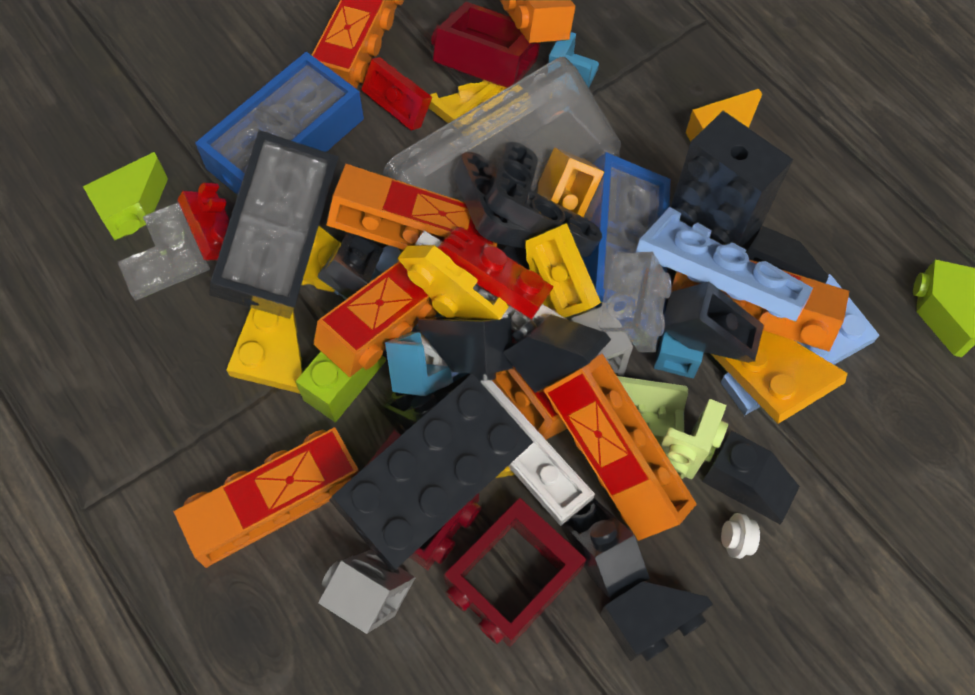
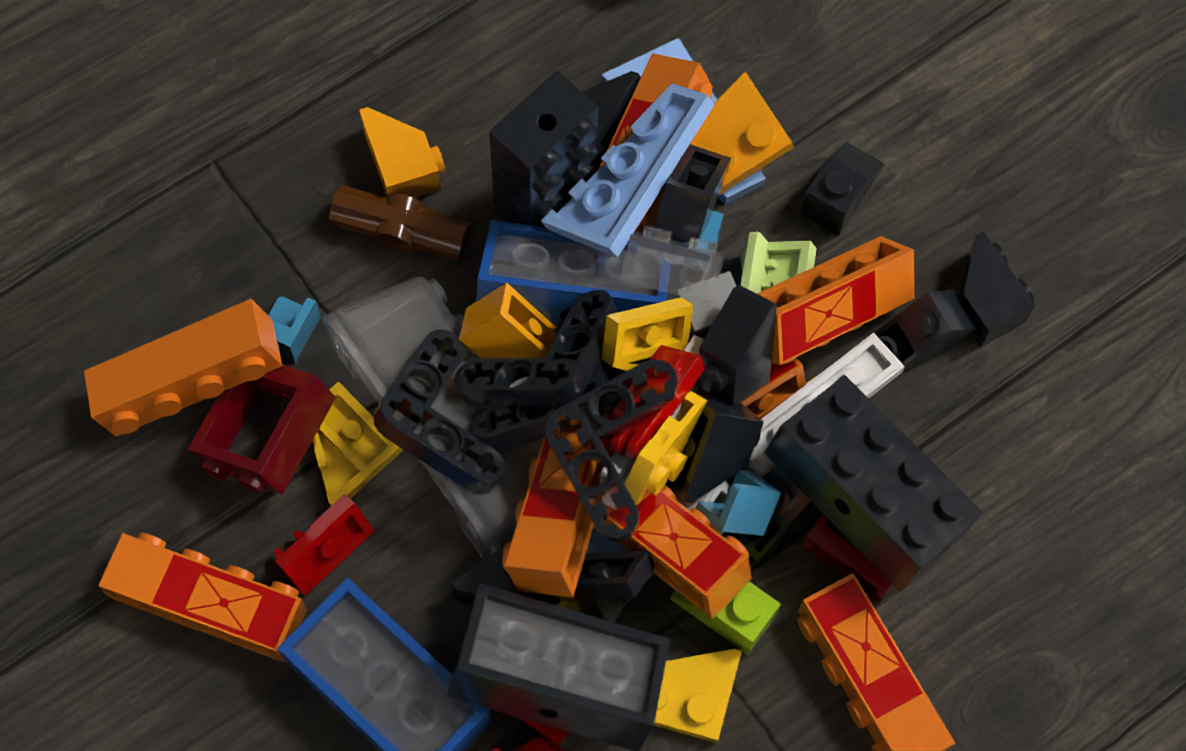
camera: 90 degrees left, 5 degrees up
light grey brick [318,550,416,634] -> none
dark red window [444,498,587,647] -> none
yellowish green bracket [660,399,728,479] -> none
white plate [721,513,760,559] -> none
none -> reddish brown piece [328,185,471,261]
none -> black beam [373,329,506,494]
none -> black beam [545,359,678,542]

